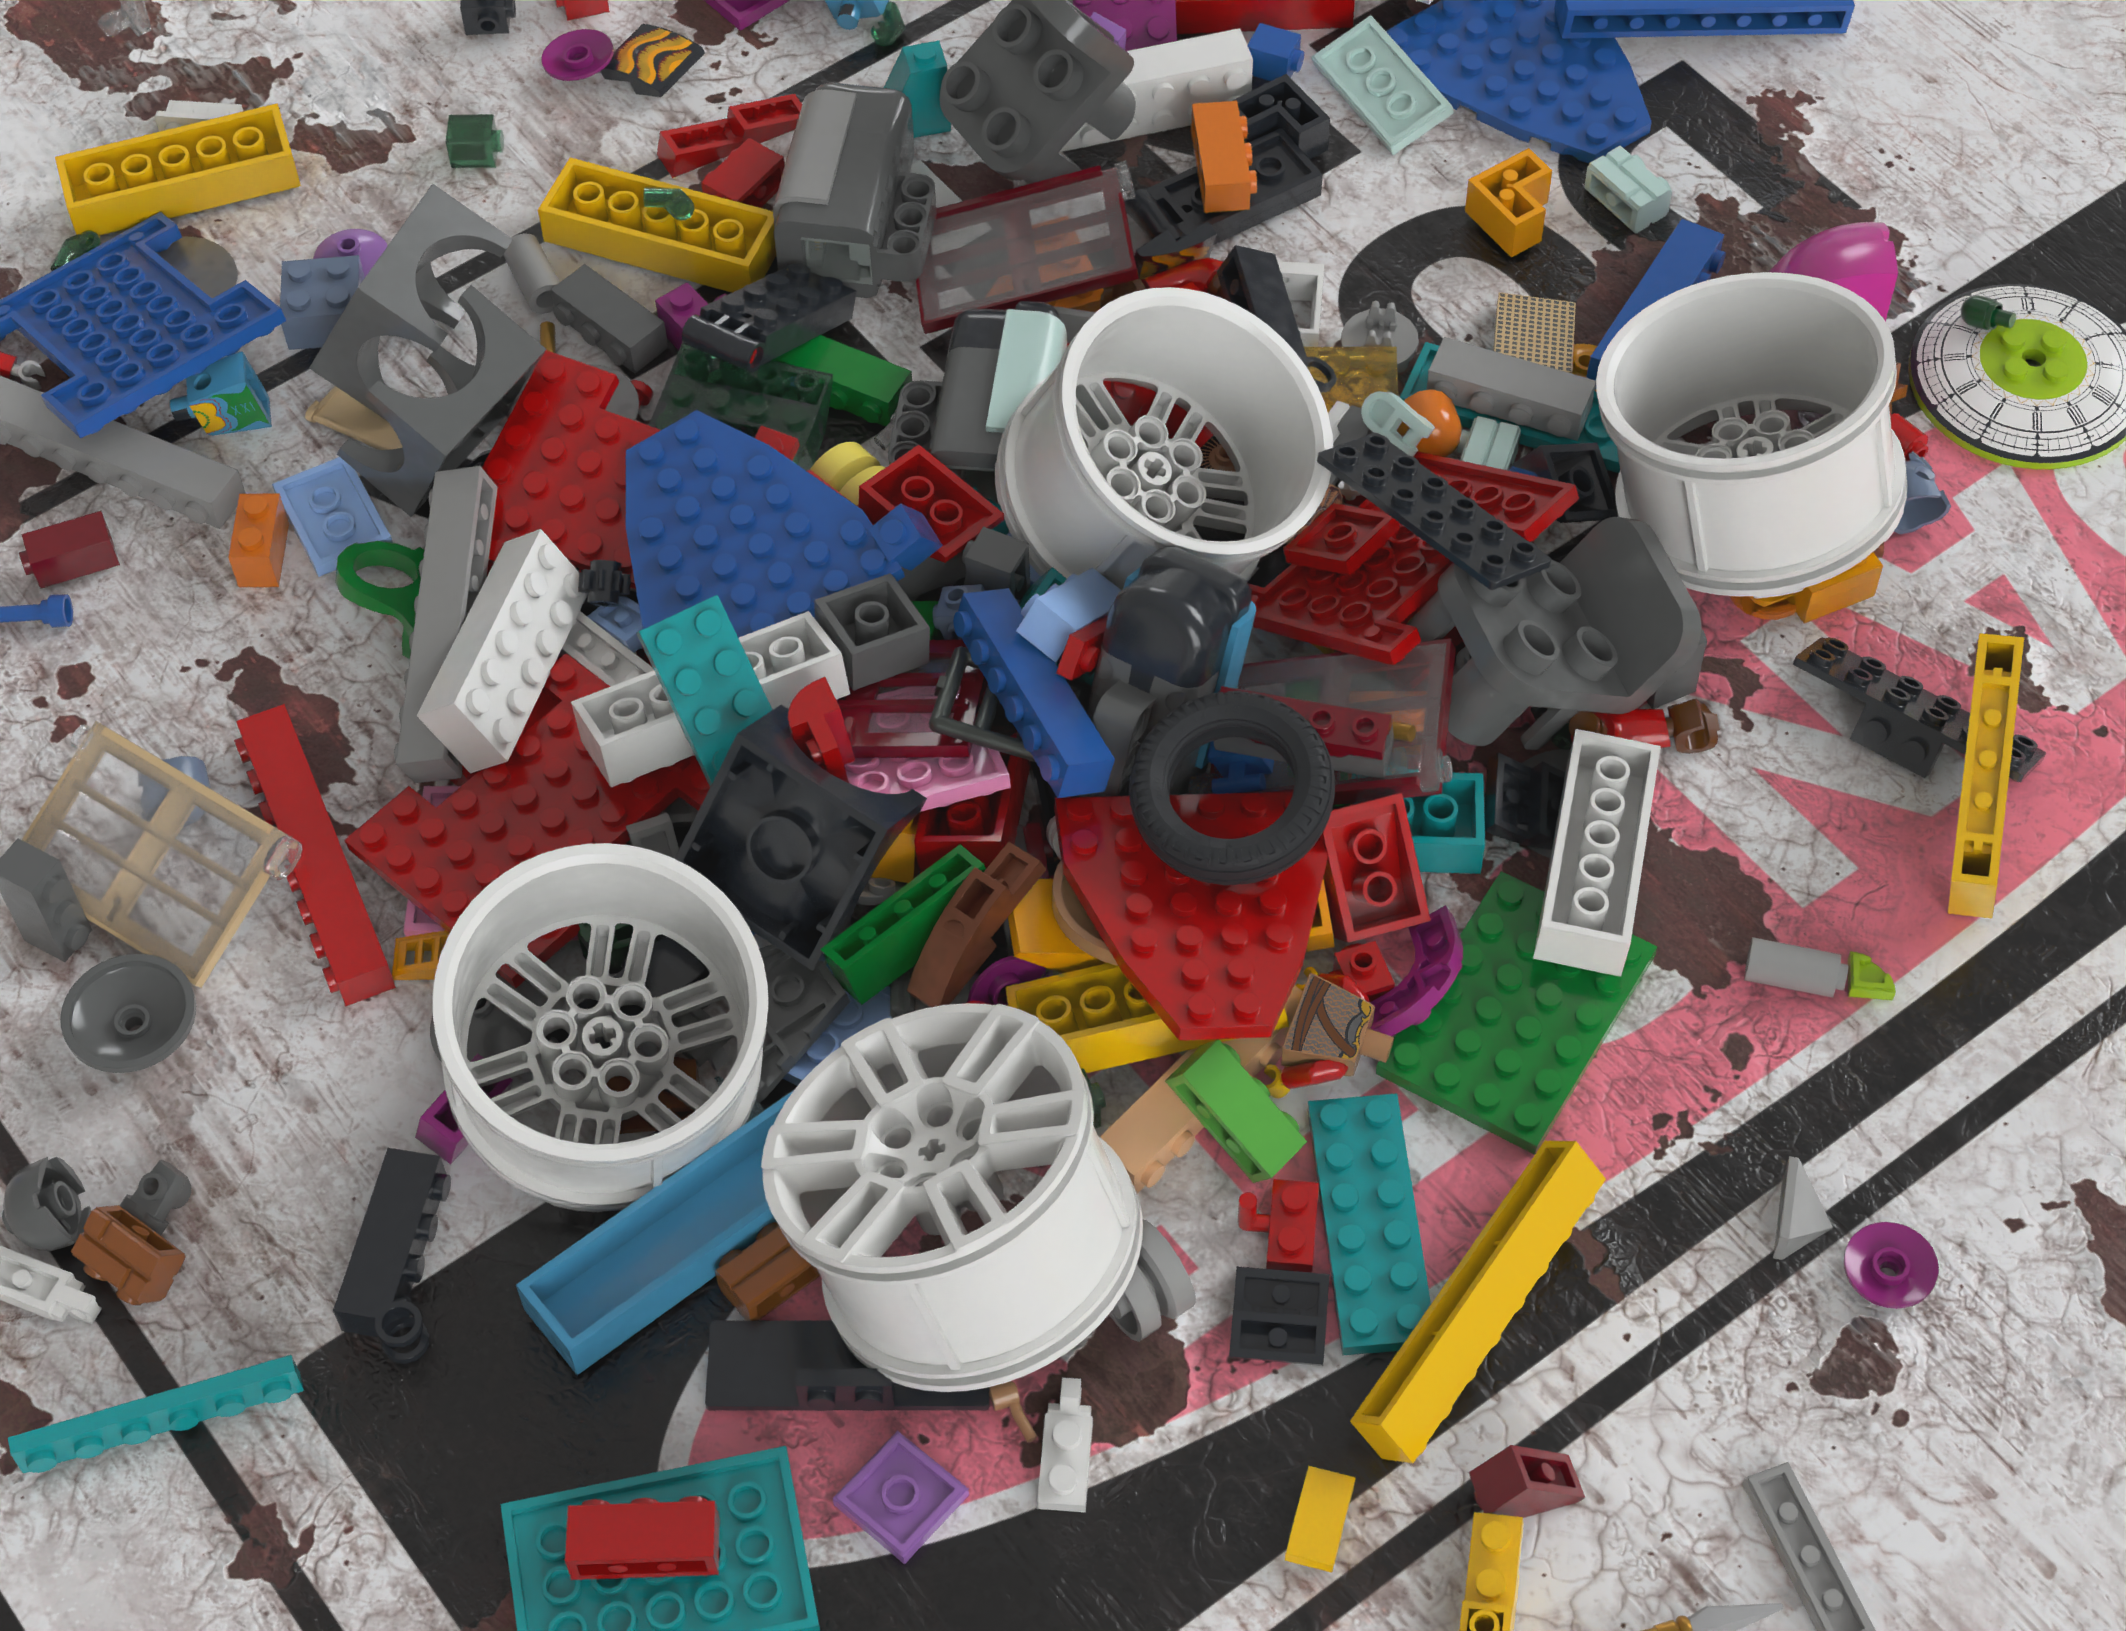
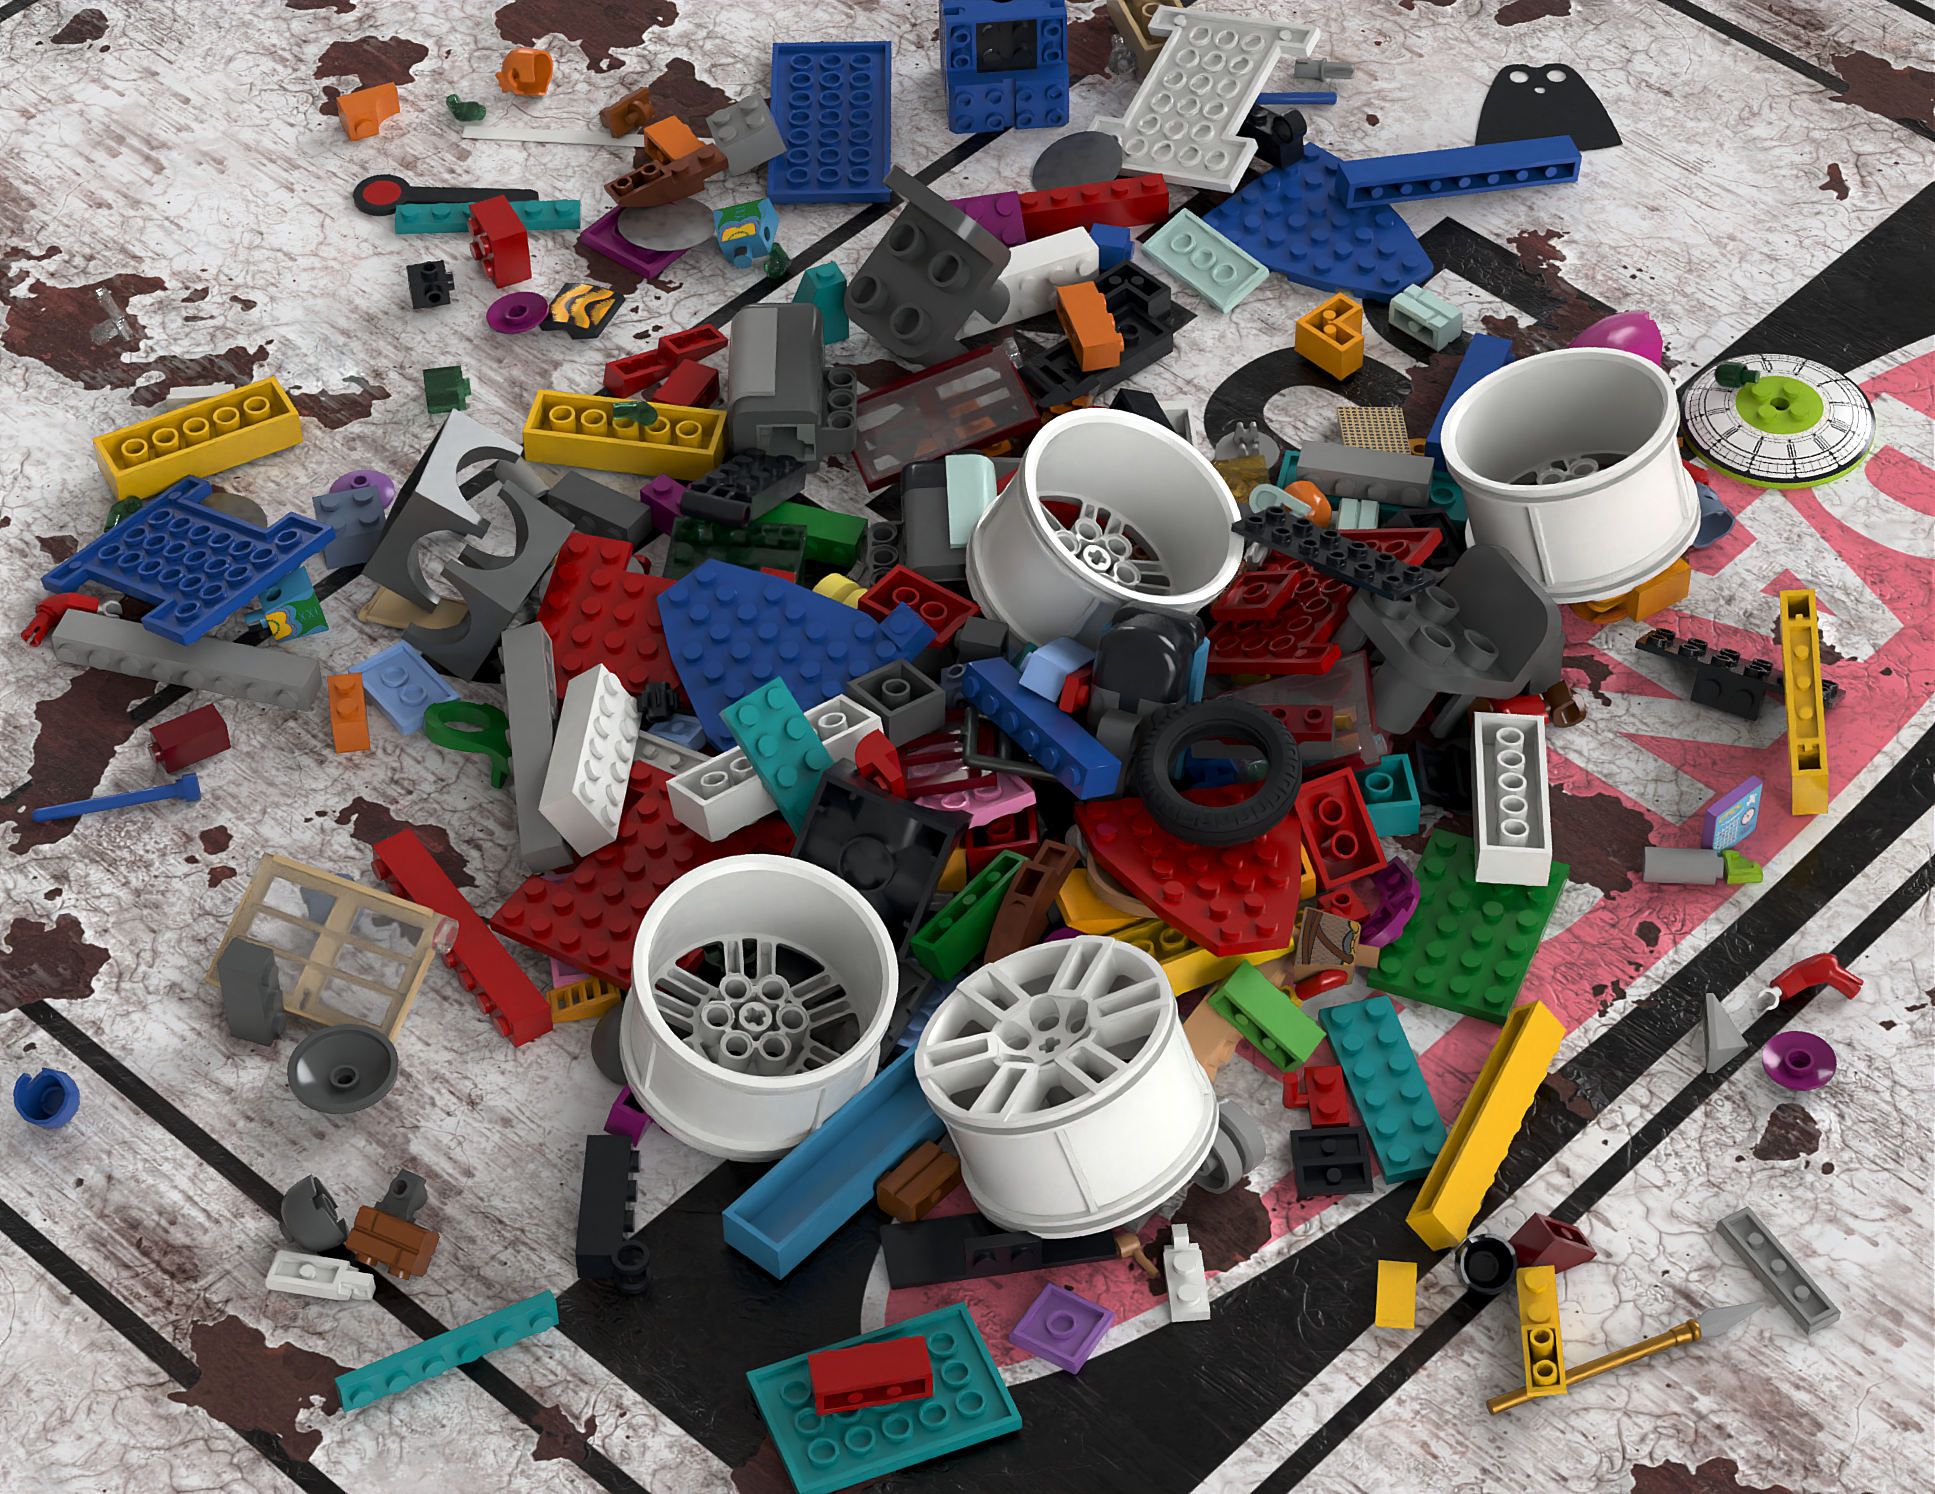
camera: 10 degrees left, 10 degrees down
none -> black helmet [1454,1234,1518,1296]
none -> tile [1700,775,1763,857]
none -> red arm [1754,952,1864,1011]

